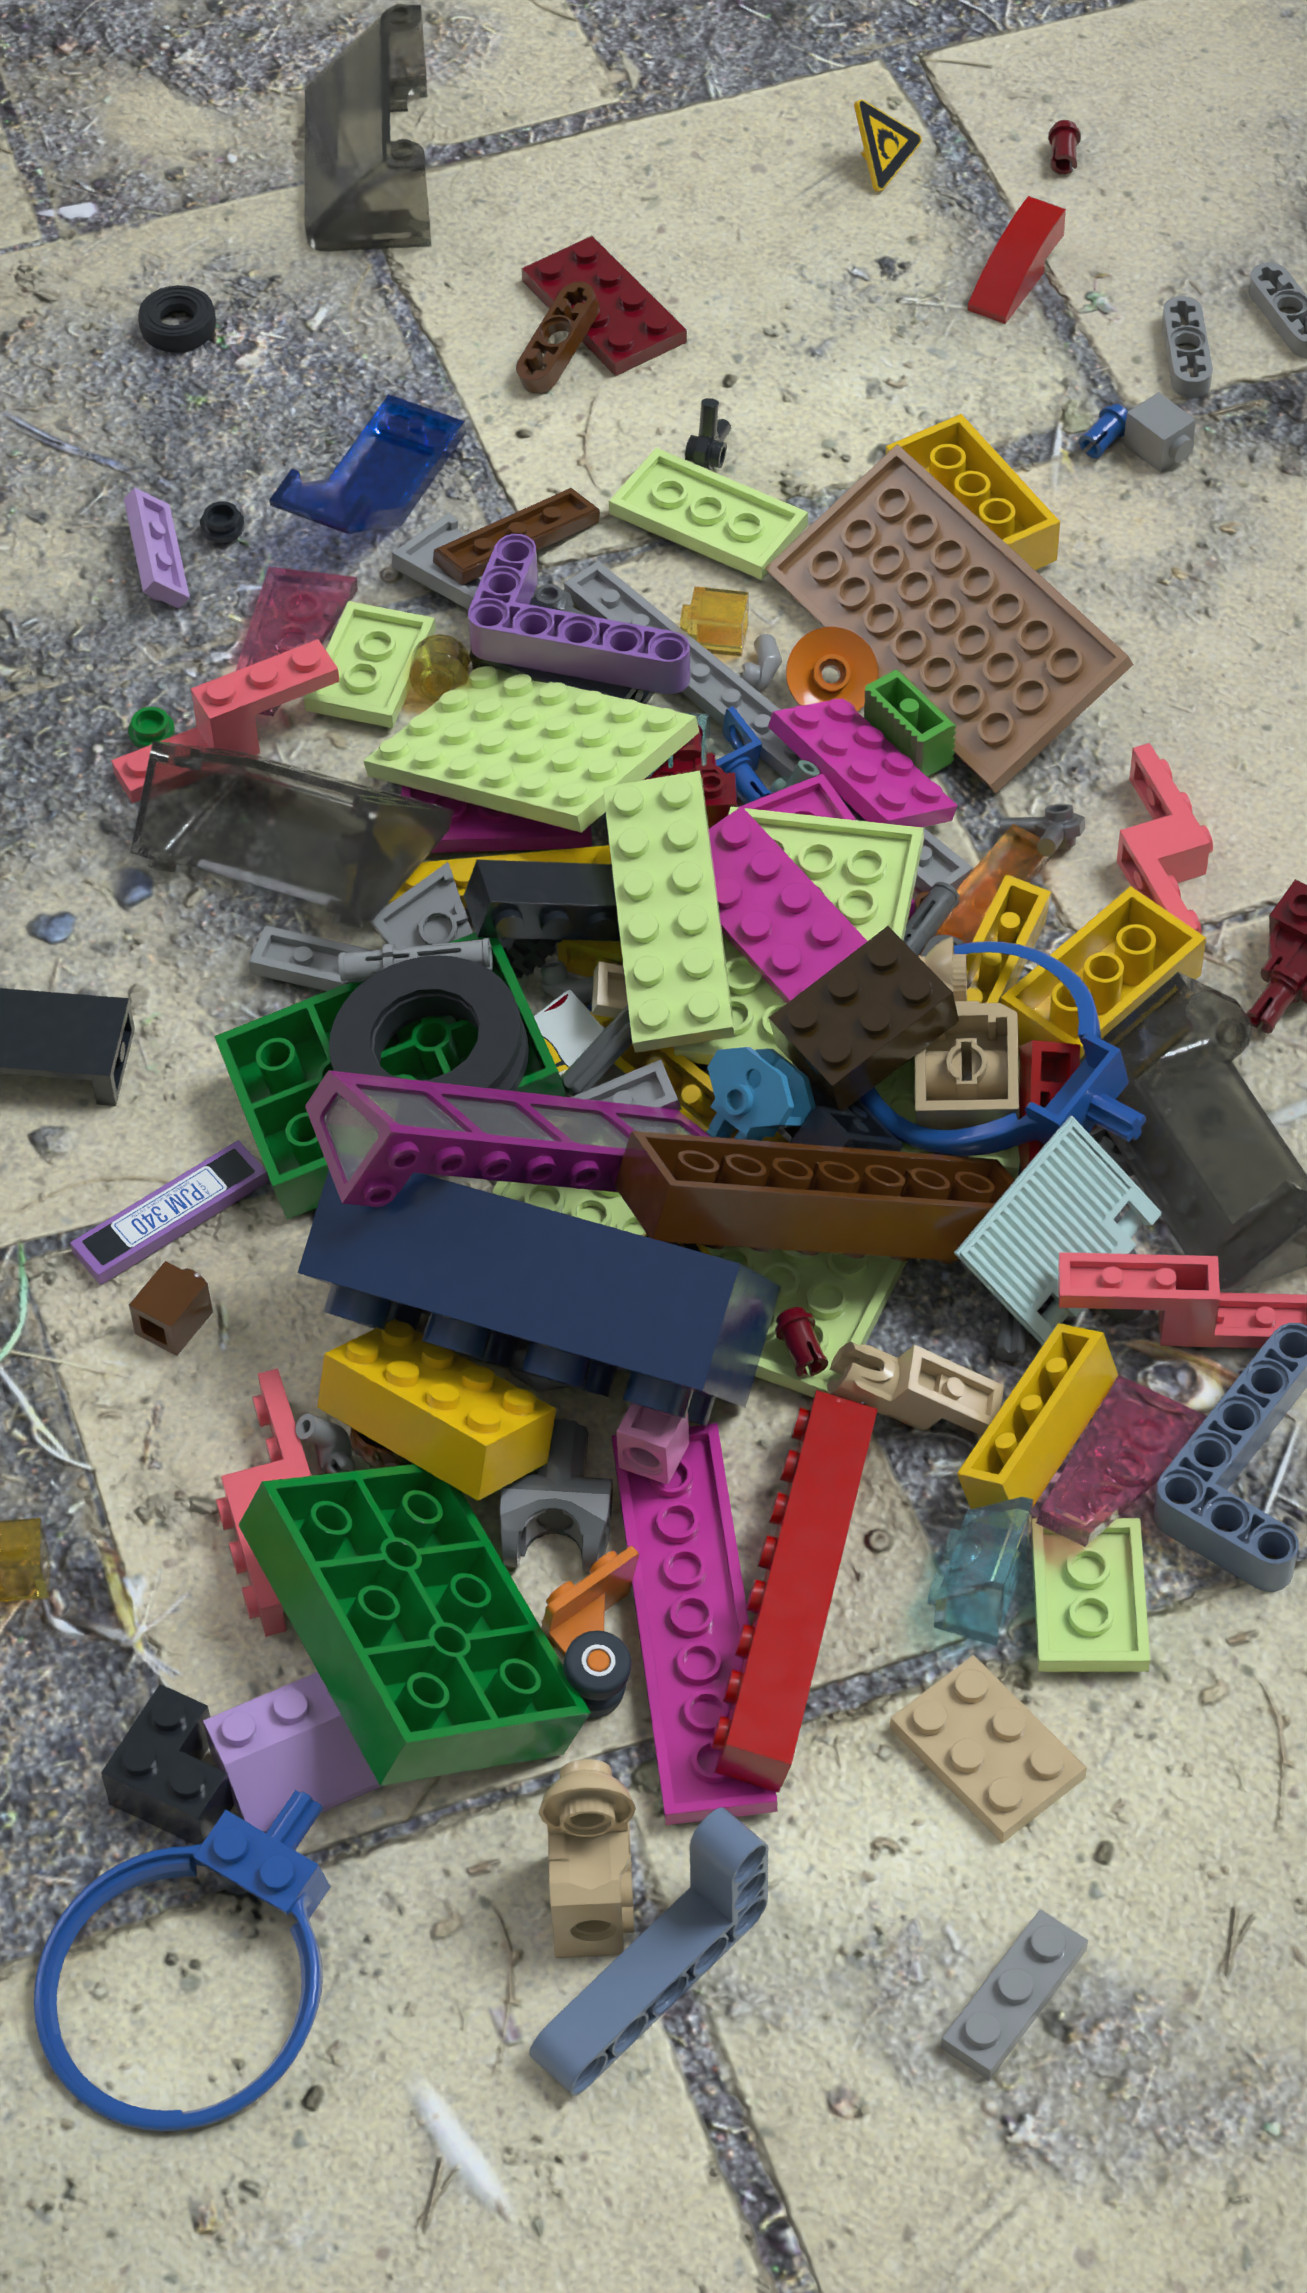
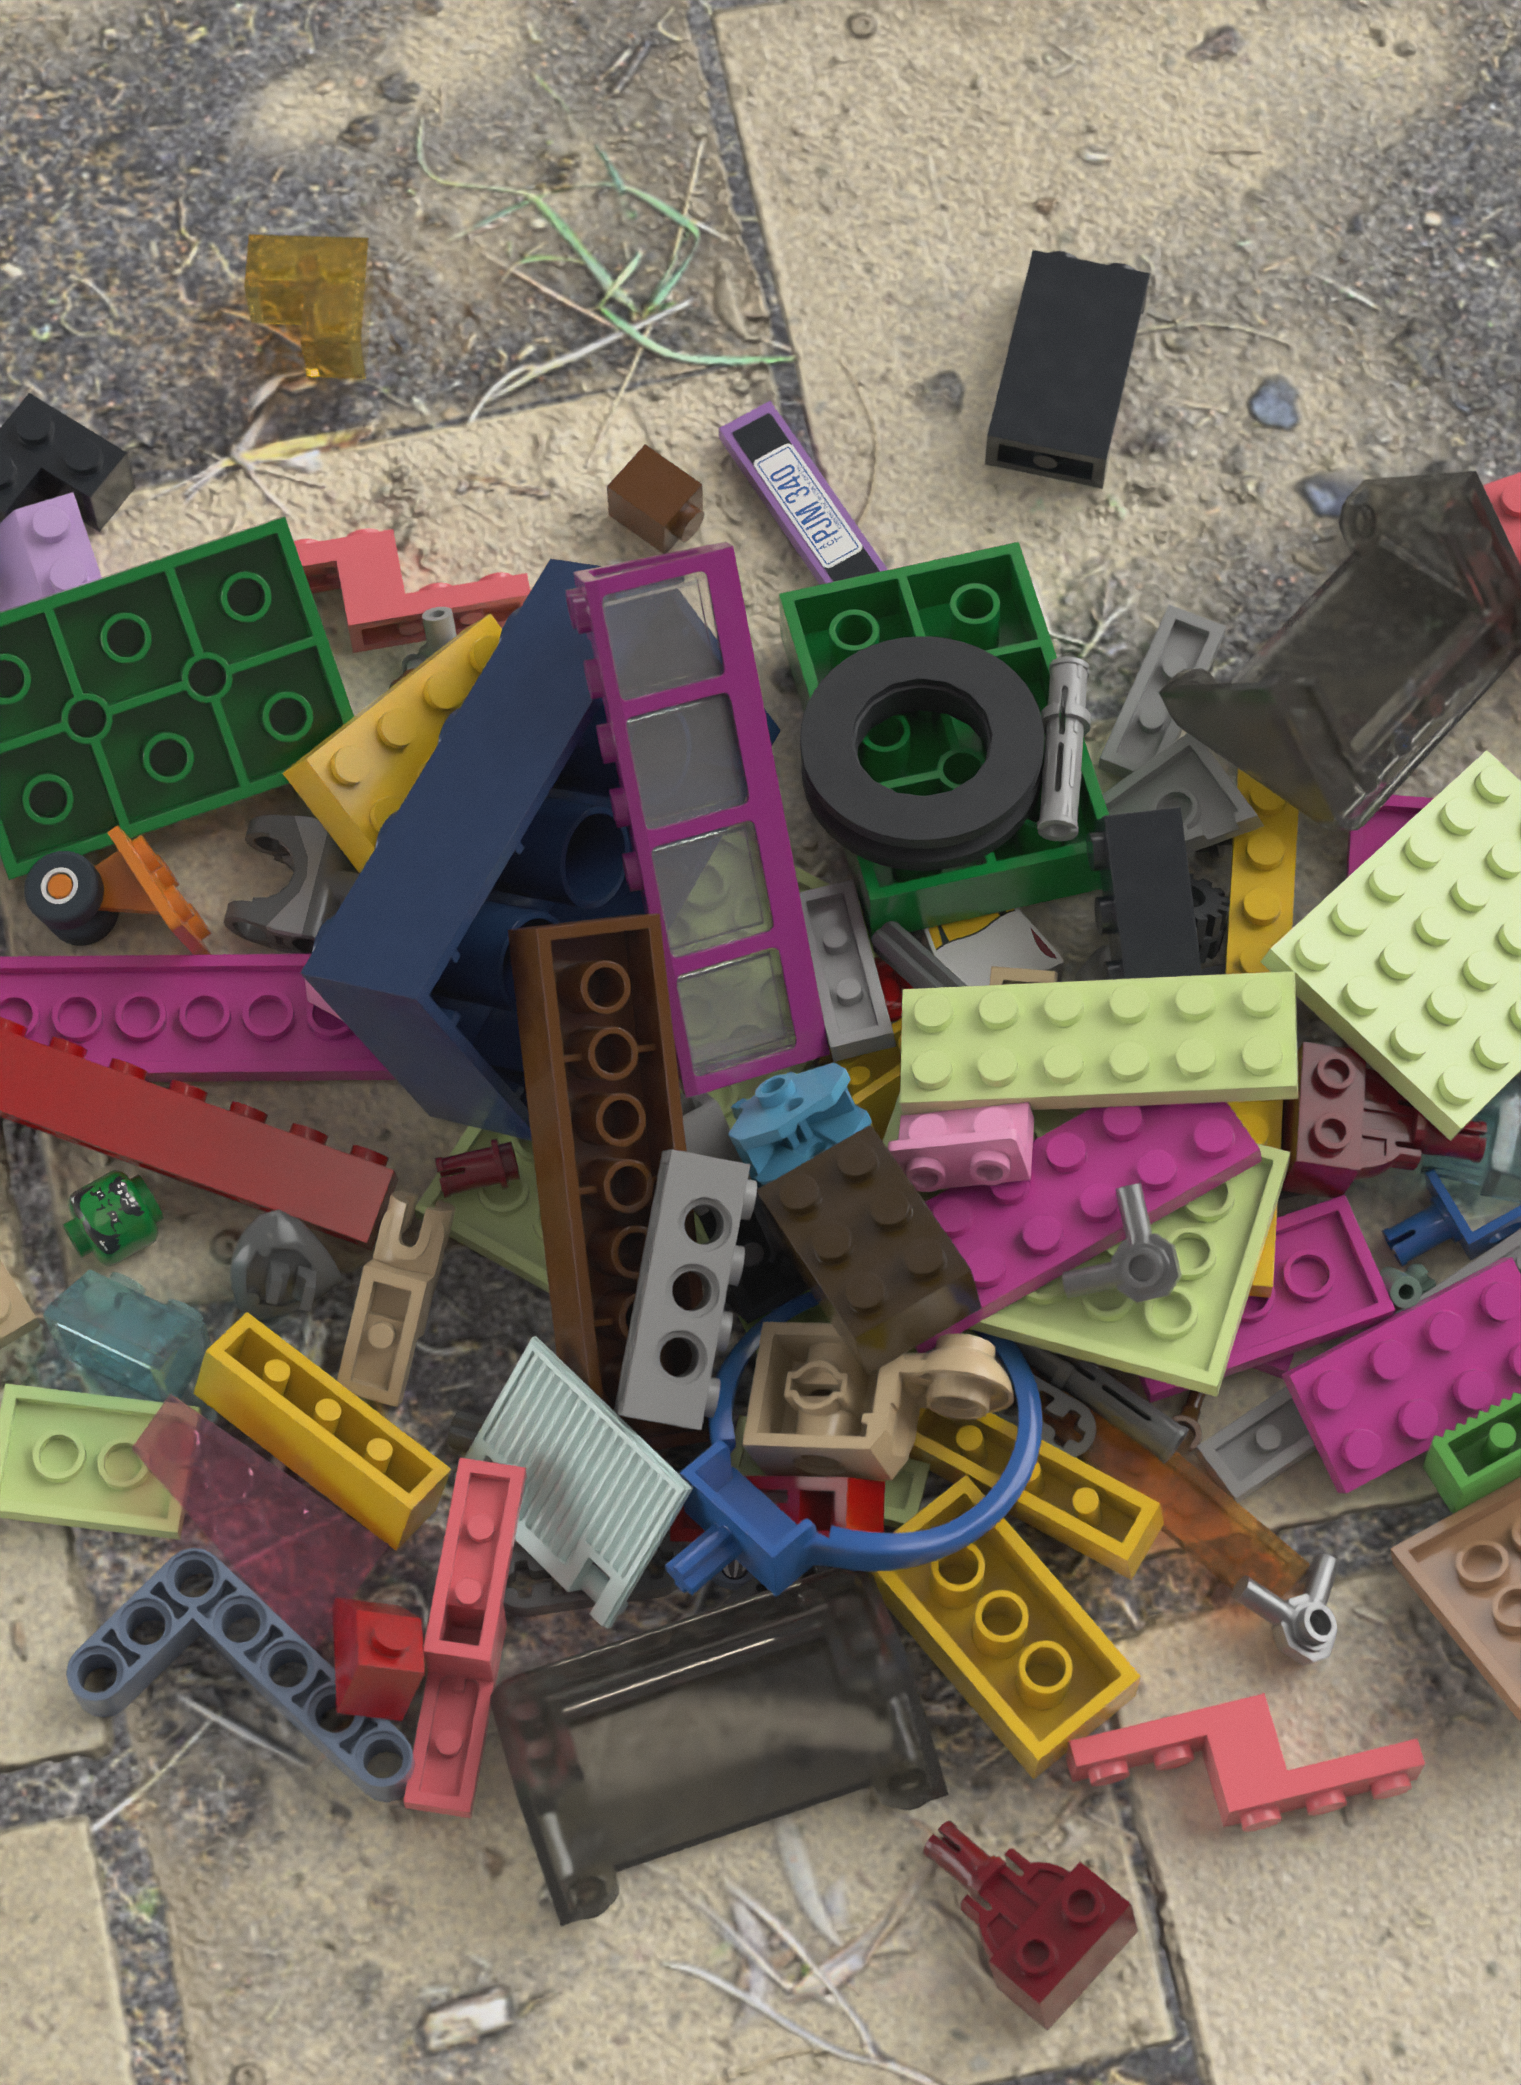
camera: 95 degrees right, 15 degrees up
none -> green head [63,1170,164,1266]
none -> dark grey piece [230,1209,341,1319]
none -> red slope [332,1597,425,1721]
none -> light grey brick [614,1149,757,1430]
none -> bright pink bracket [888,1102,1035,1192]
none -> flat silver piece [1062,1183,1182,1302]

